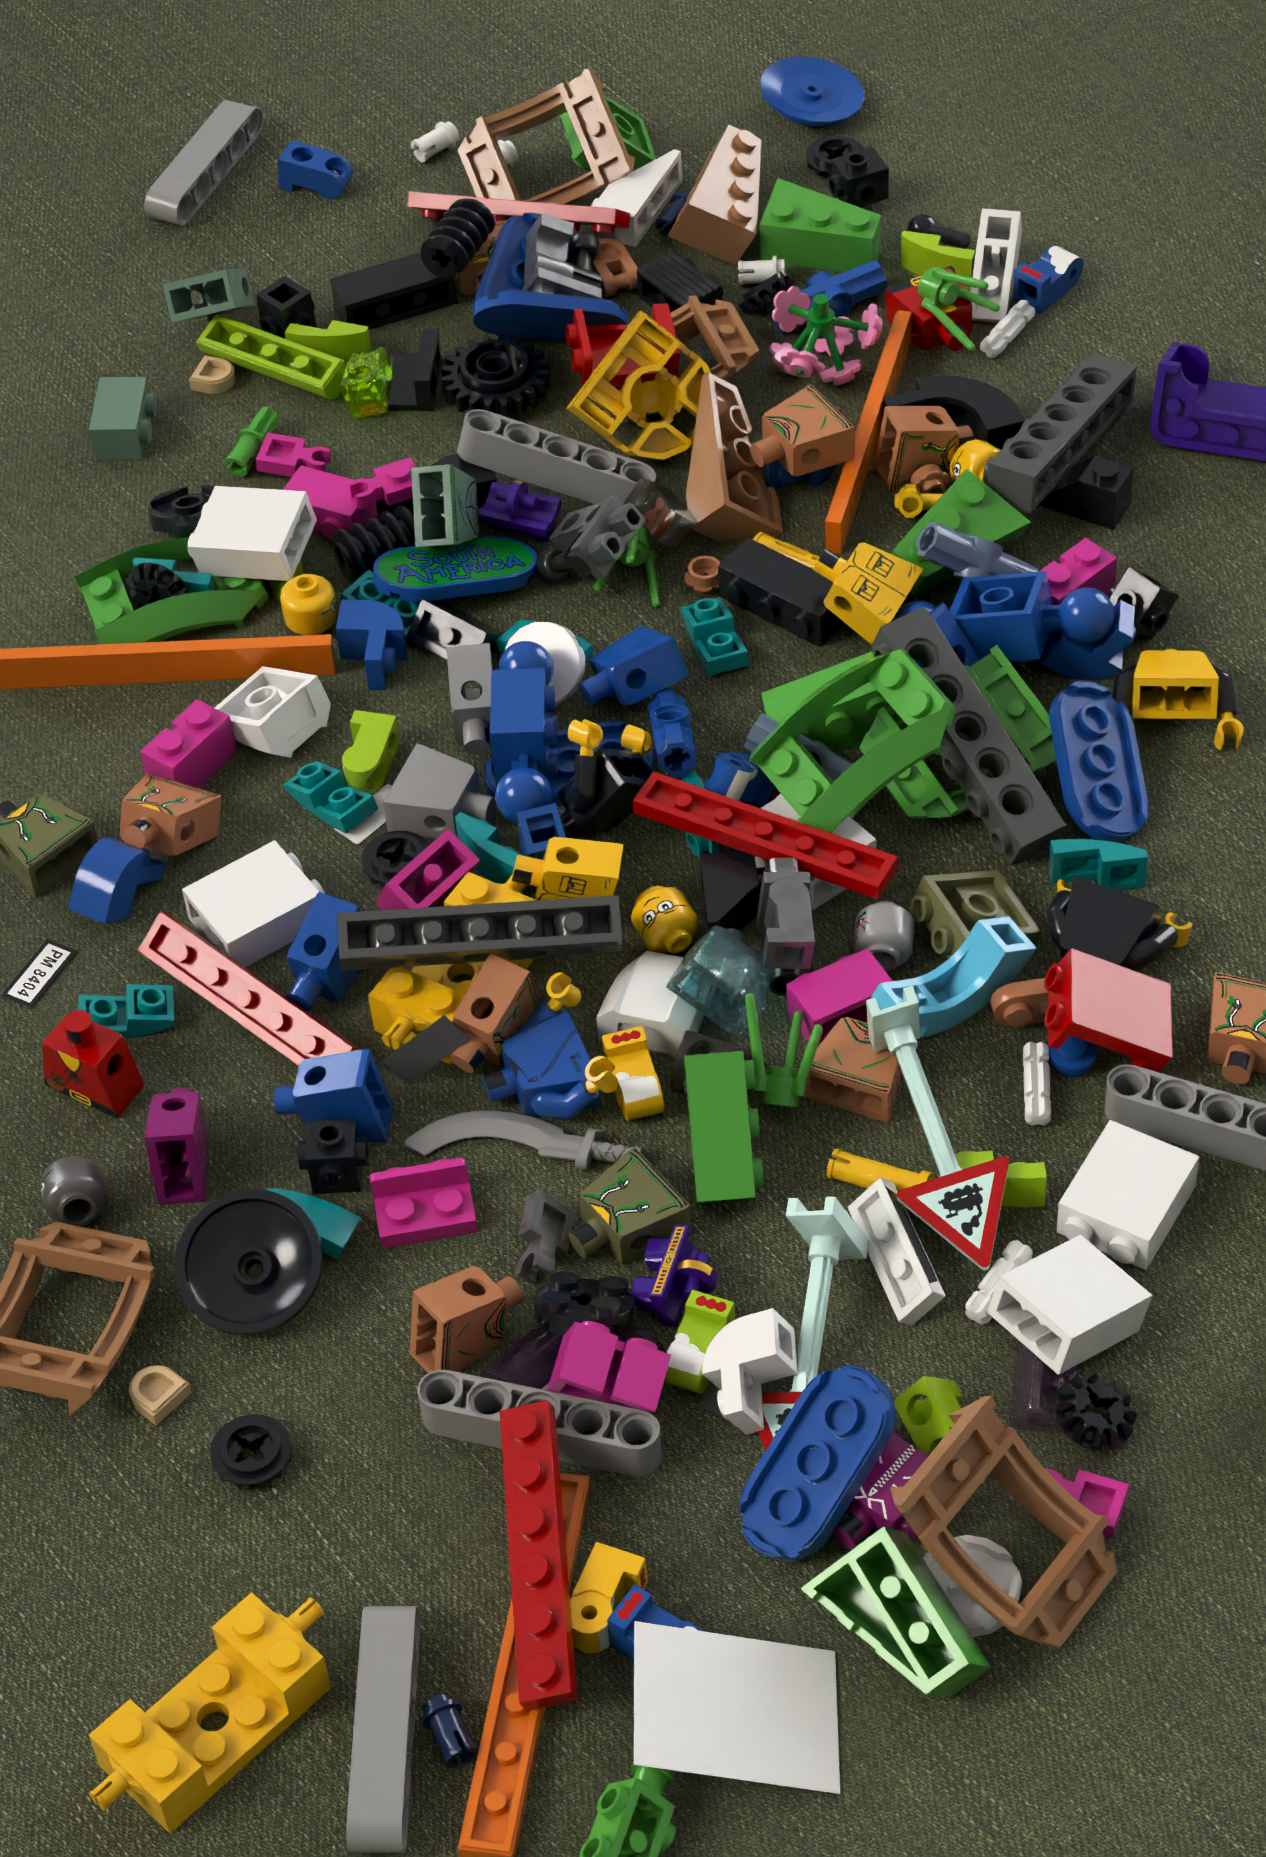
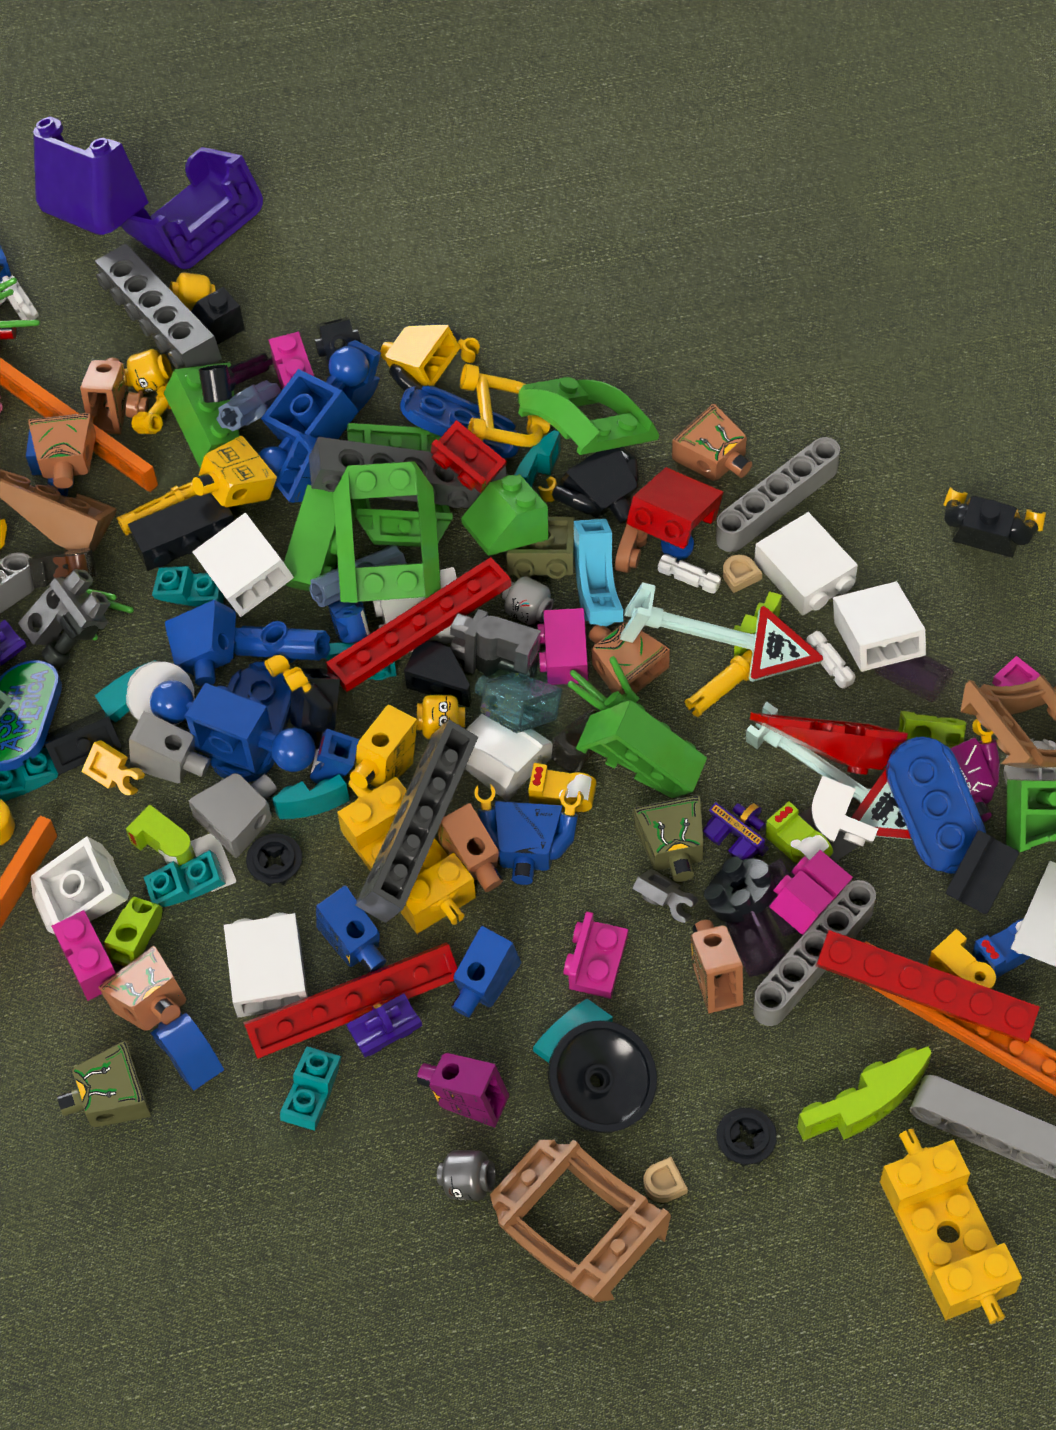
camera: 65 degrees left, 10 degrees up
sticker [1,939,77,1008] -> none
red torso [42,1010,144,1118] -> none
black brick [298,1118,368,1194] -> none
blue brick [336,600,408,690] -> none
dark pink brick [376,829,480,910] -> none
dark grey sticker [382,1015,470,1084] -> none
light grey sword [404,1110,644,1170] -> none
dark blue pin [421,1693,479,1768] -> none
nougat plate [684,556,720,594] -> none
white plate [848,1177,945,1326] -> none
black arch [883,375,1025,450] -> none
black gear [1054,1373,1137,1451] -> none
none -> dark purple windscreen [33,116,149,235]
none -> yellow plate [81,740,145,795]
none -> lime leg [104,897,163,966]
none -> yellow head [169,272,216,311]
none -> white brick [193,513,294,617]
none -> black axle [199,353,273,403]
none -> dark purple hips [346,993,422,1058]
none -> red bracket [431,420,507,493]
none -> yellow bar [460,364,550,447]
none -> bright green slope [461,474,548,556]
none -> bright green wedge [518,377,659,455]
none -> tan tile [723,554,762,593]
none -> red wedge [750,712,908,775]
none -> lime slope [797,1046,932,1141]
none -> black panel [945,830,1019,914]

